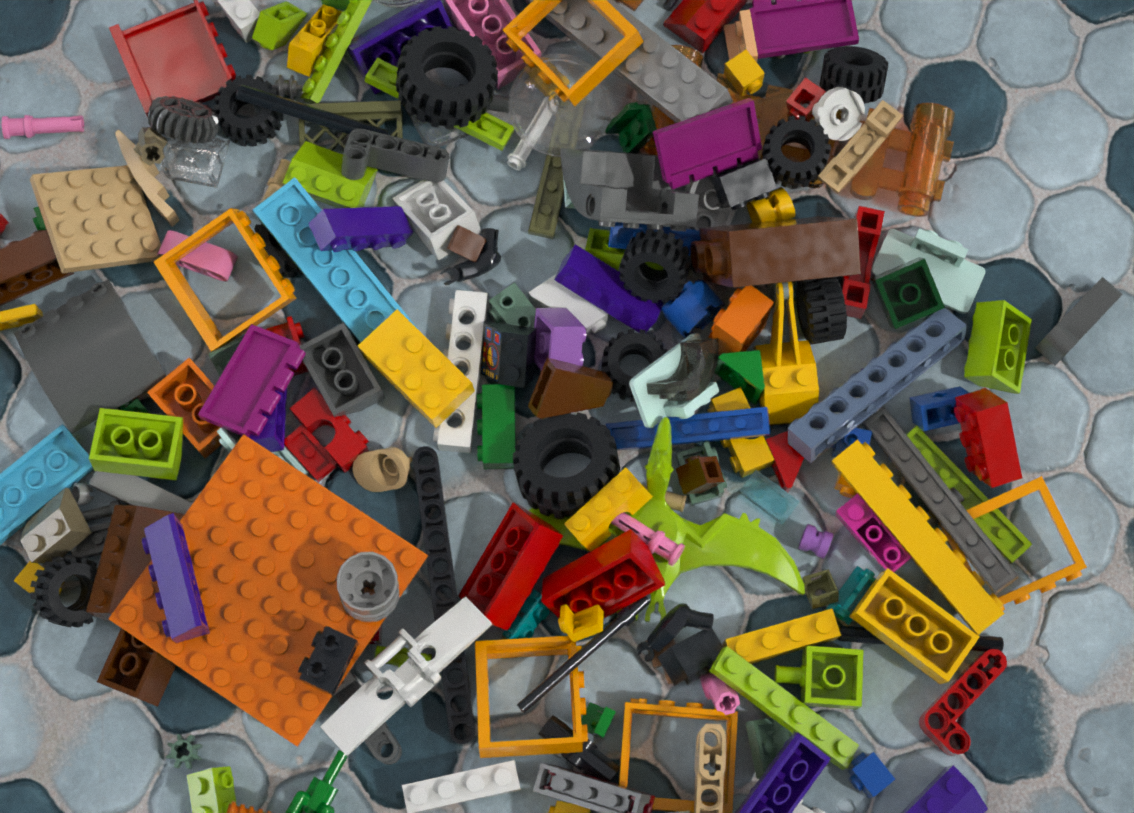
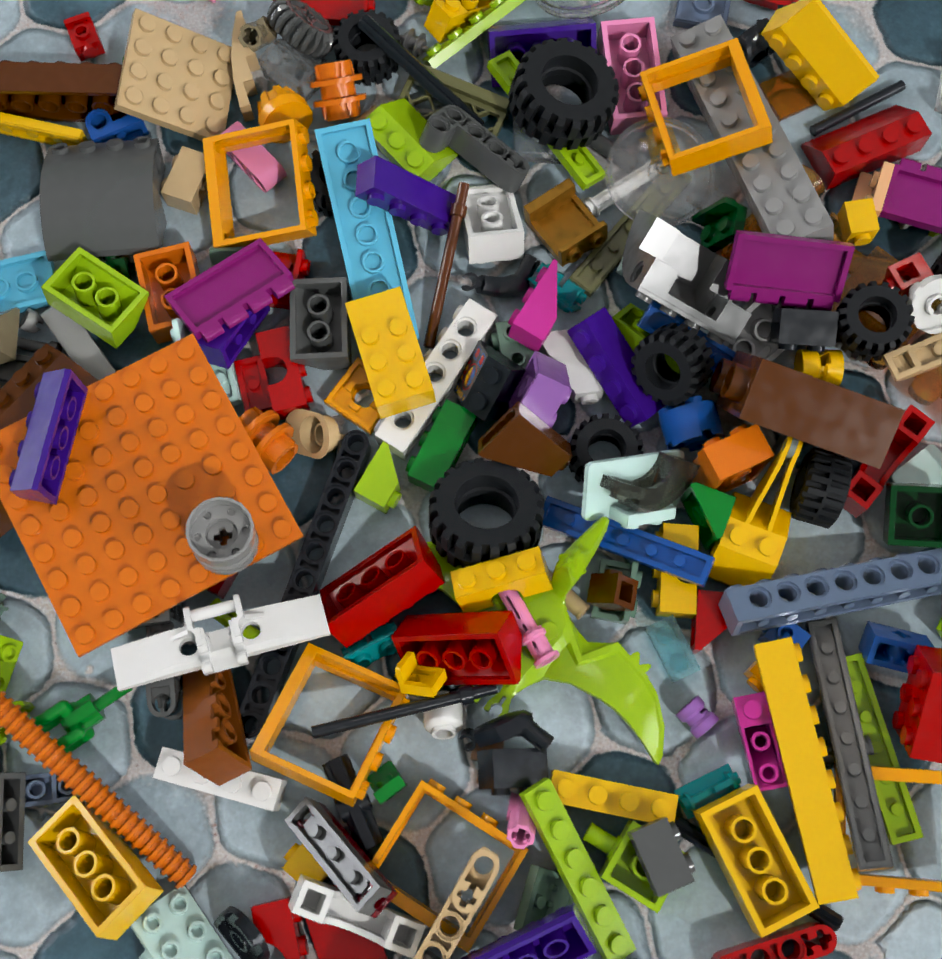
camera: 30 degrees right, 0 degrees up
black brick [298,626,359,696] -> none
reddish brown slope [447,225,486,262] -> none
olive piece [803,569,839,609] -> none
none -> blue plate [85,109,149,143]
none -> tan brick [160,146,208,215]
none -> dark orange wedge [182,669,252,786]
none -> orange piece [239,406,299,475]
none -> light orange piece [257,85,313,143]
none -> orange piece [309,59,367,121]
none -> light orange piece [324,357,380,435]
none -> lime slope [353,441,402,514]
none -> reddish brown bar [423,182,470,348]
none -> white head [424,691,464,740]
none -> dark pink slope [508,259,558,352]
none -> pearl gold panel [523,178,608,267]
none -> teal hinge [528,263,587,313]
none -> dark grey brick [627,817,696,897]

